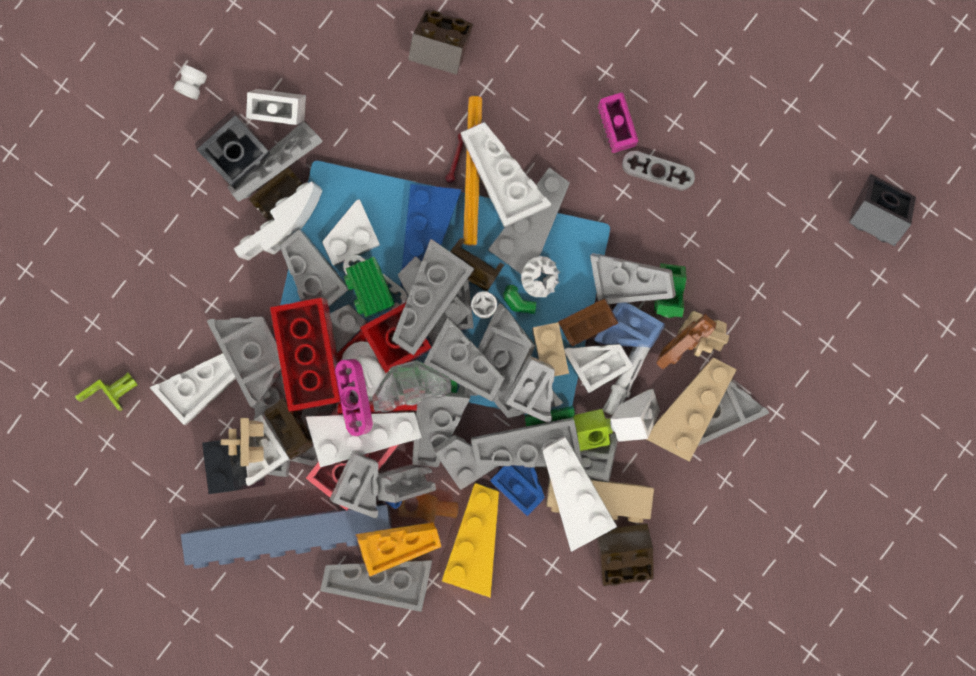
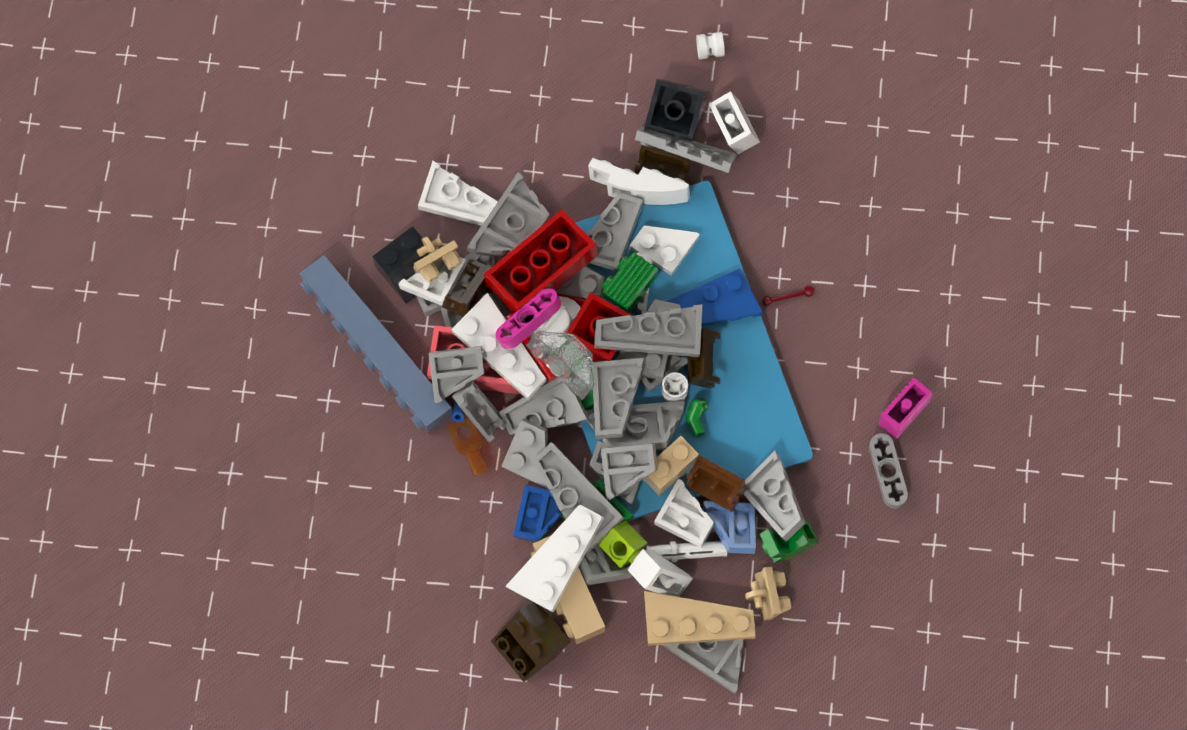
camera: 60 degrees right, 15 degrees down
lime bracket [75,372,138,411] -> none
light grey wing [320,560,432,612] -> none
light orange wing [356,523,441,576] -> none
dark brown slope [408,9,474,75] -> none
yellow wing [442,483,499,597] -> none
white wing [461,122,551,227] -> none
light orange axle [463,96,482,246] -> none
light grey wing [488,168,570,275] -> none
white gear [521,256,560,297] -> none
dark orange hinge [656,314,717,369] -> none
black slope [849,174,916,246] -> none

